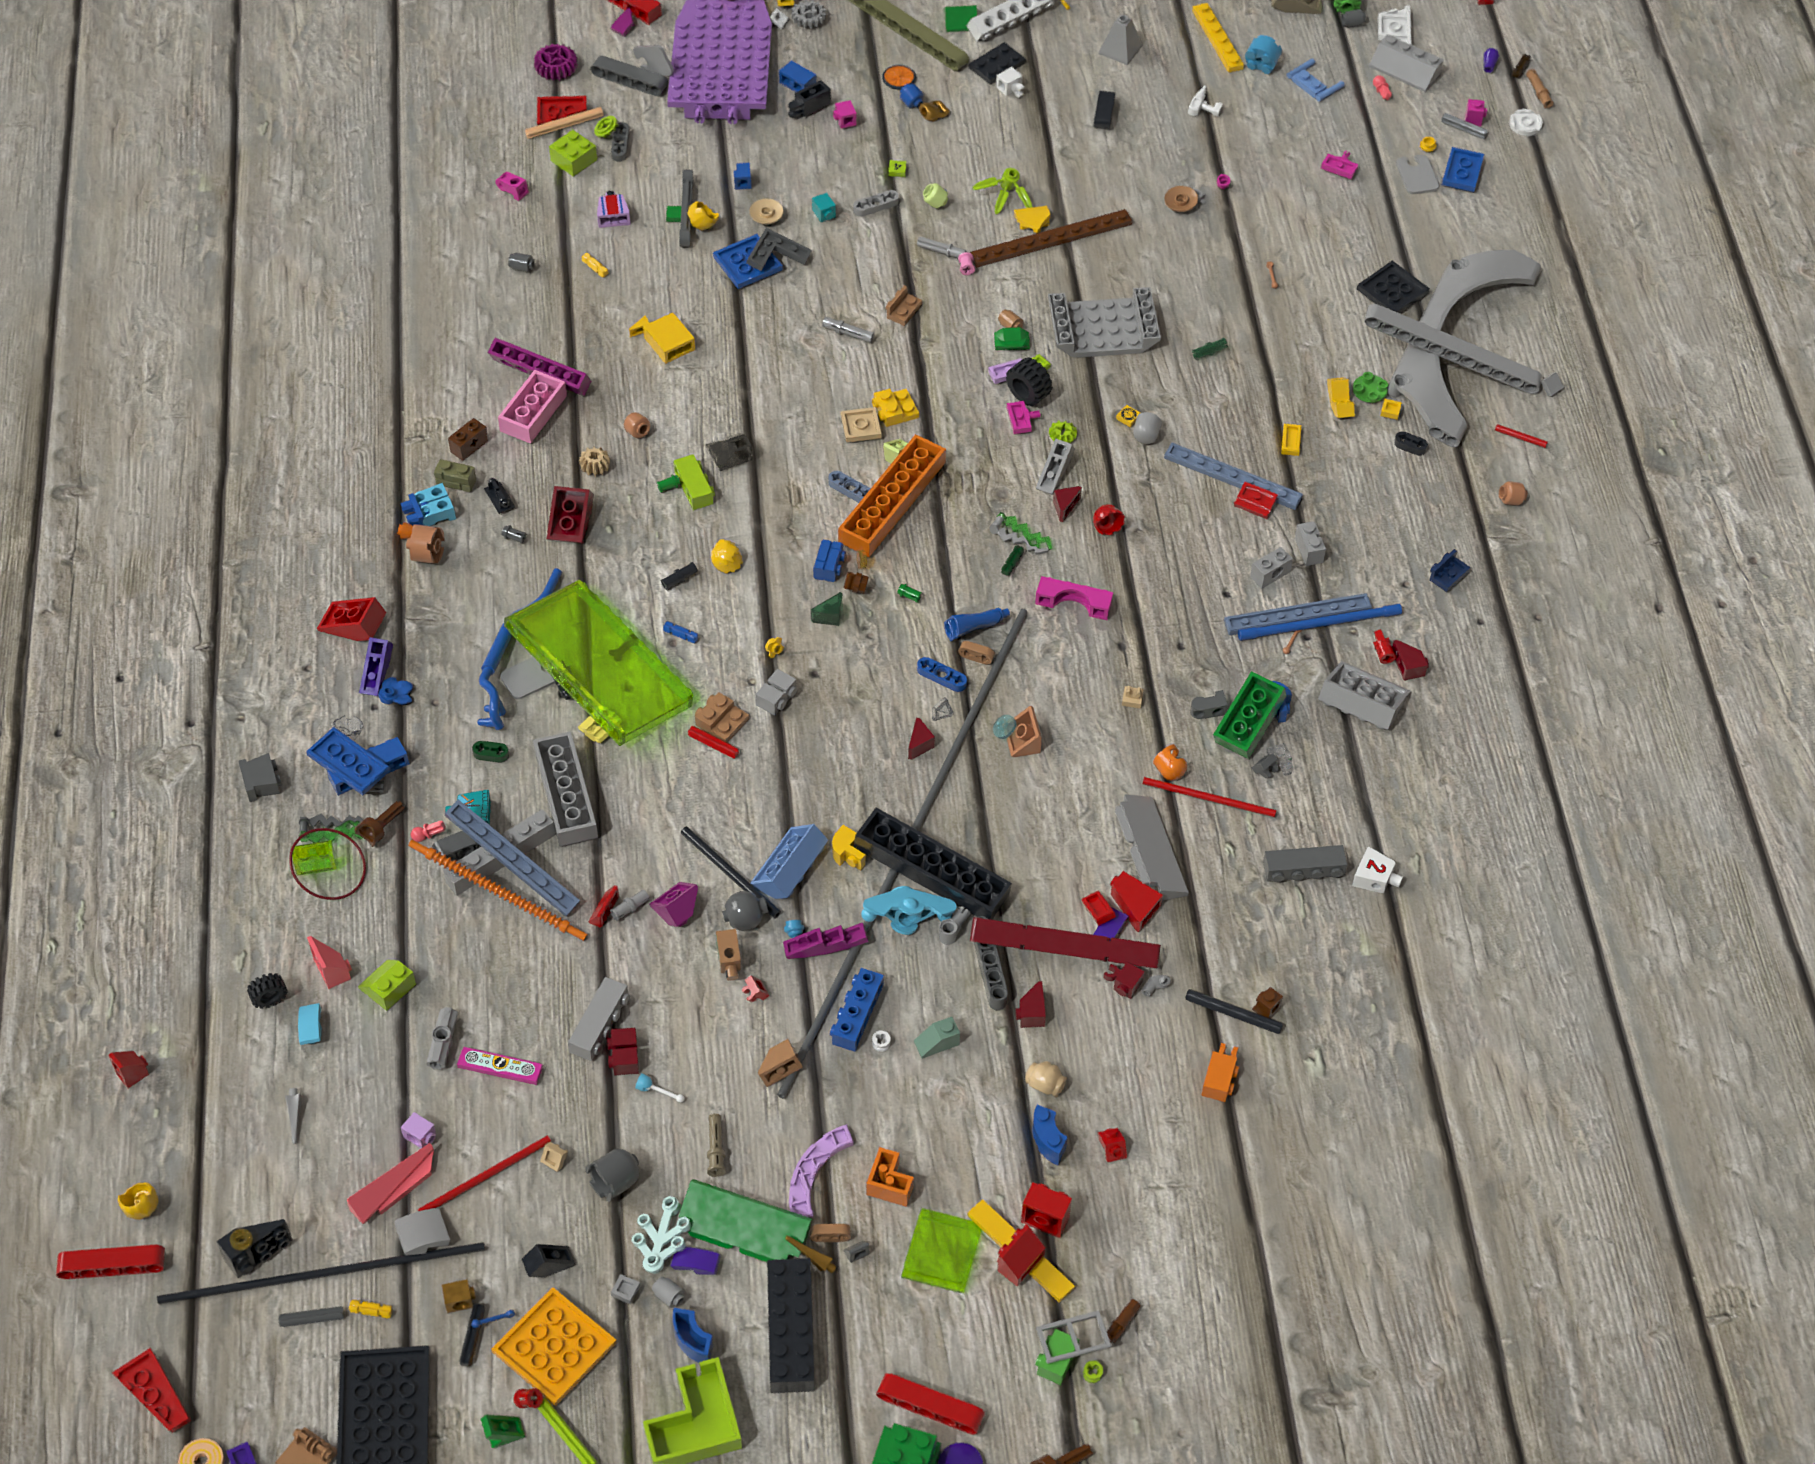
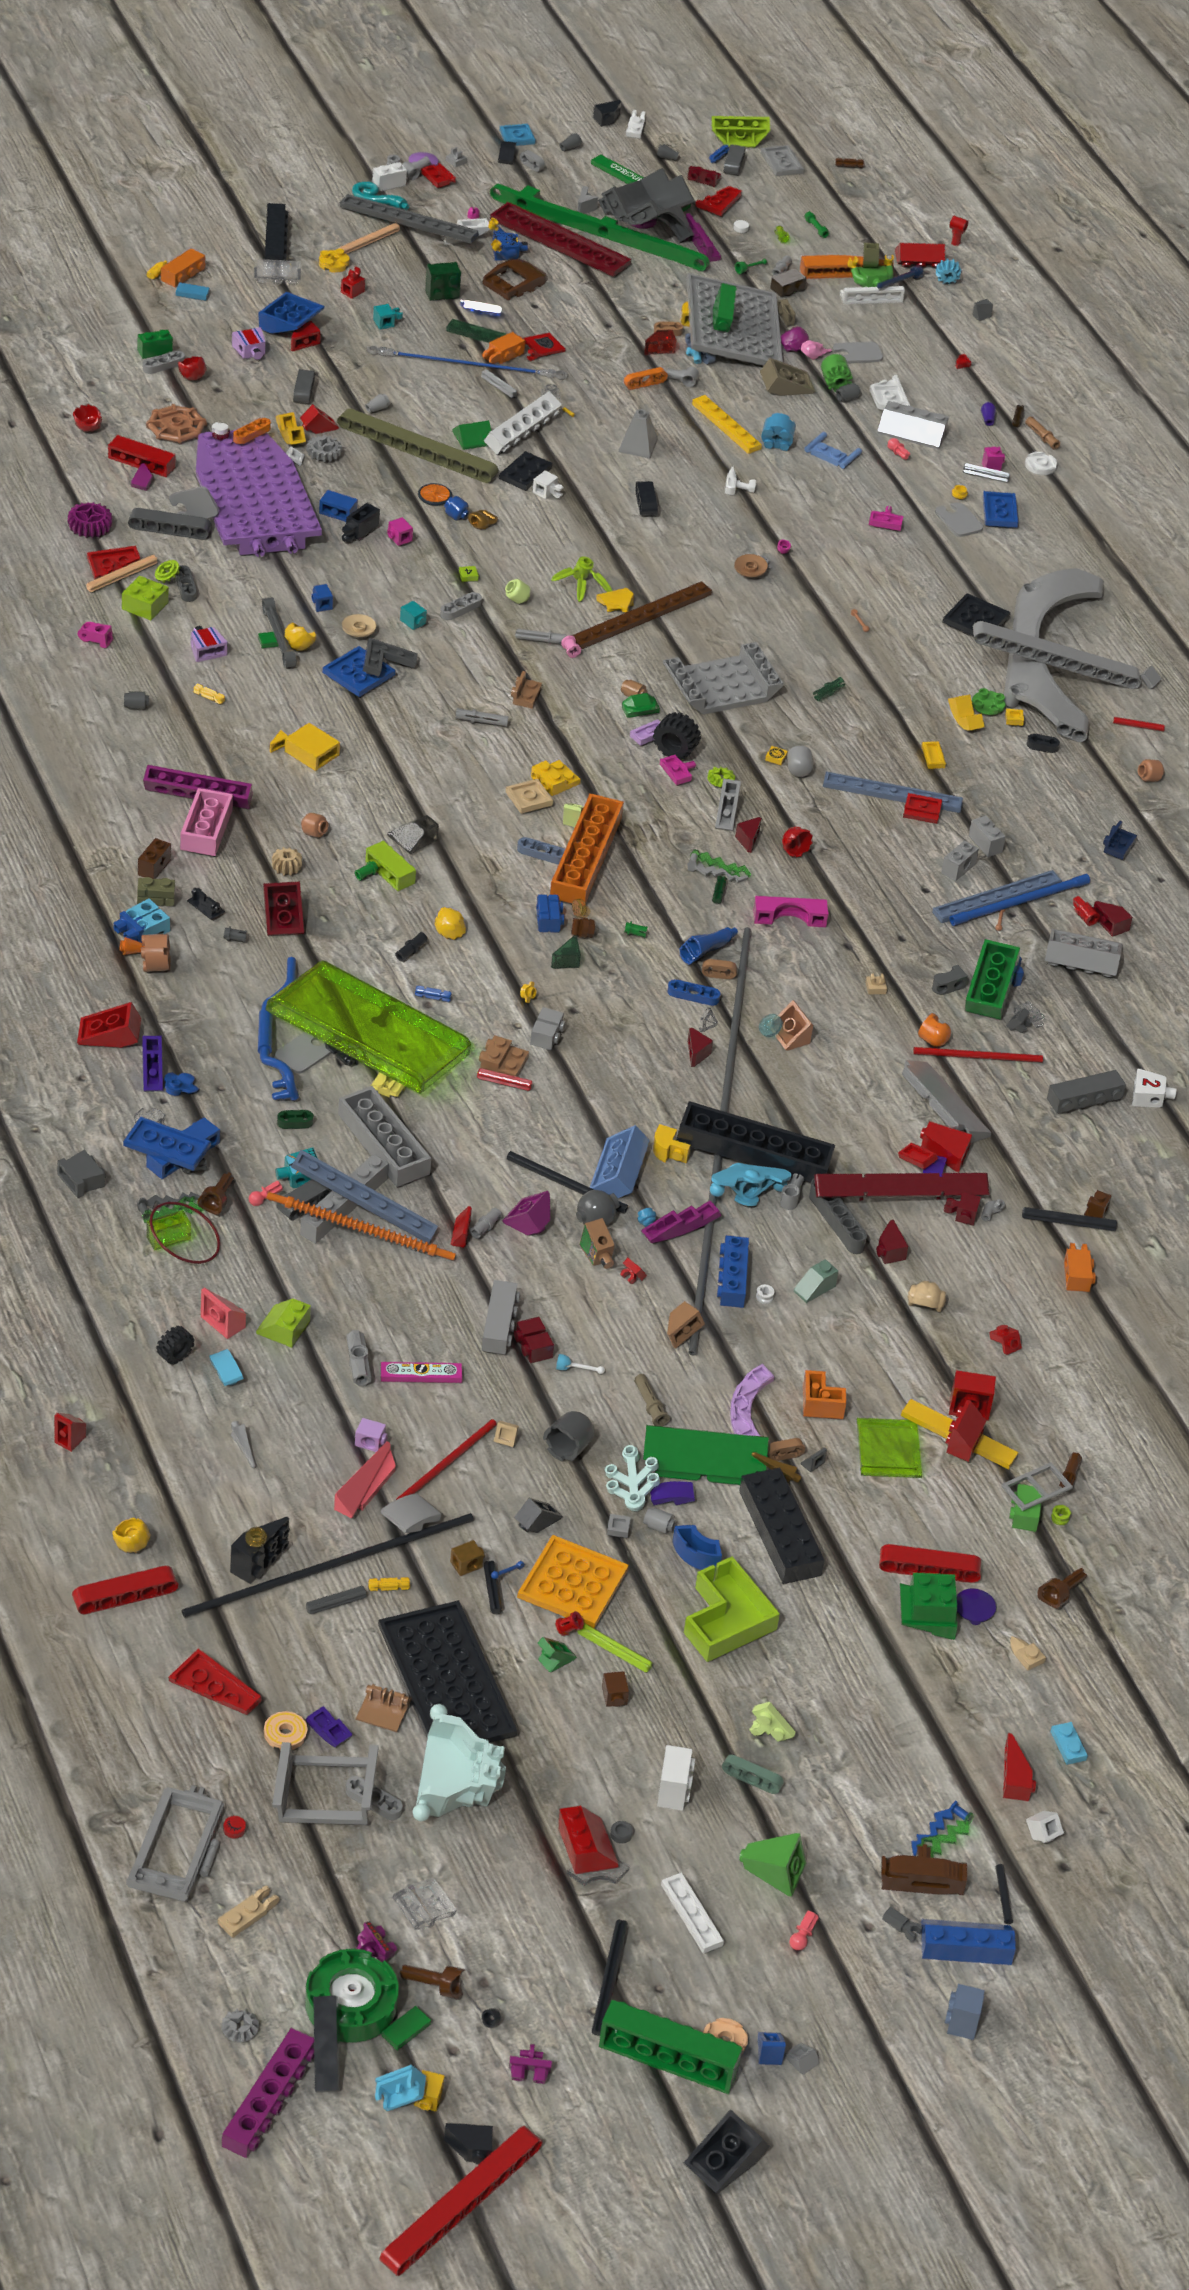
camera: 20 degrees left, 10 degrees down
blue brick [1032,1104,1067,1166] -> none

